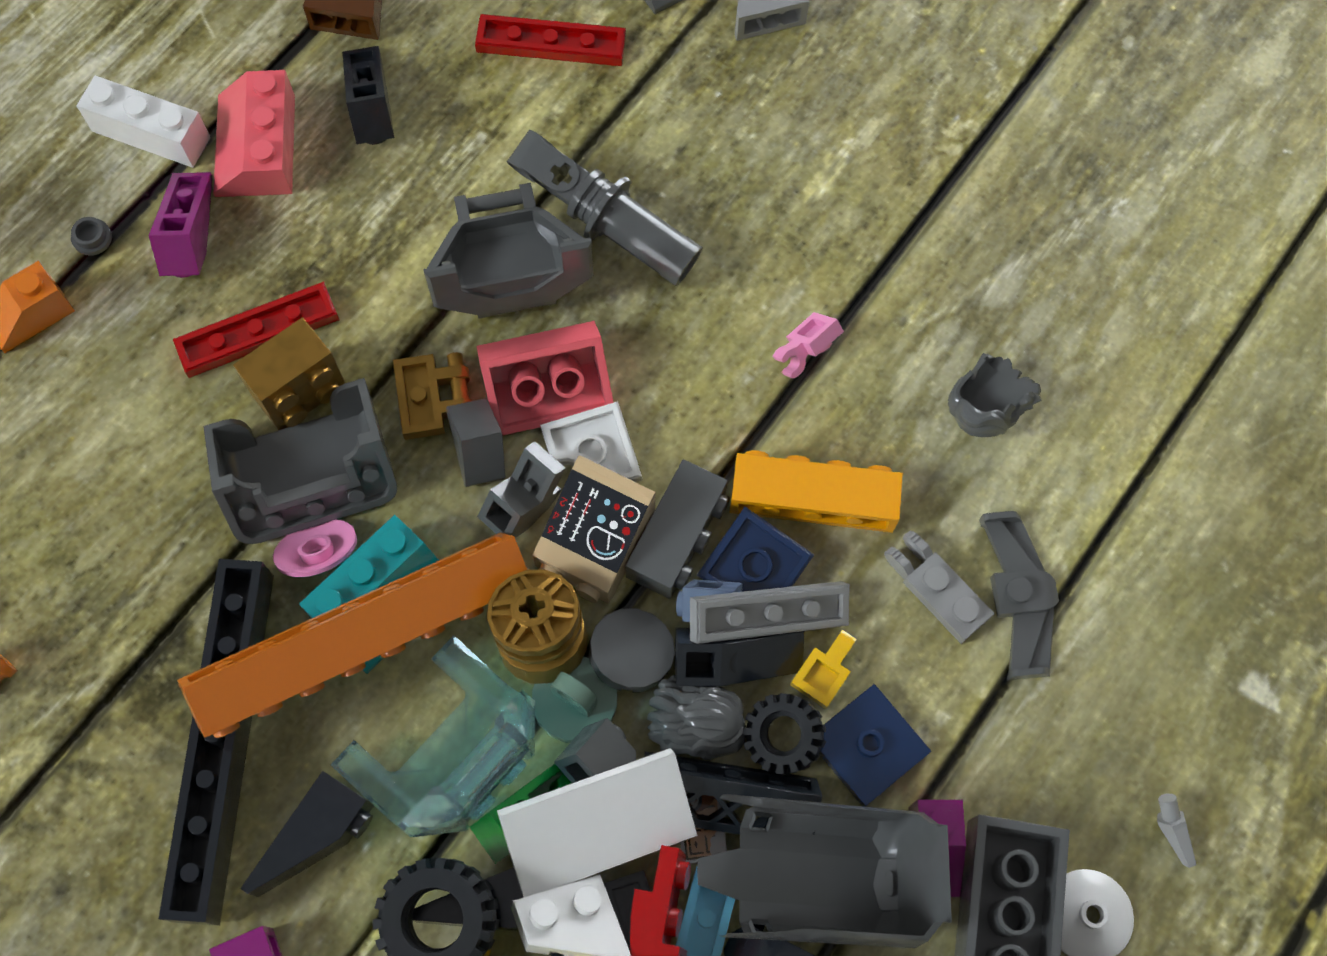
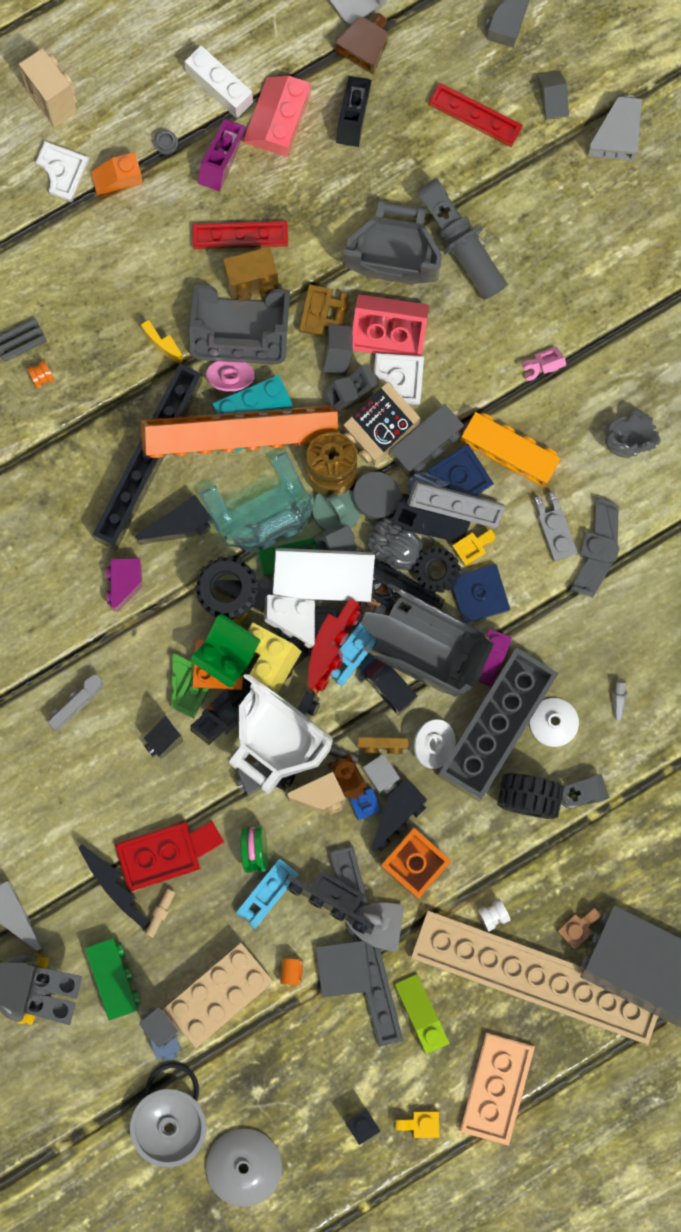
camera: 20 degrees right, 10 degrees up
none -> yellow slope [141,320,183,363]

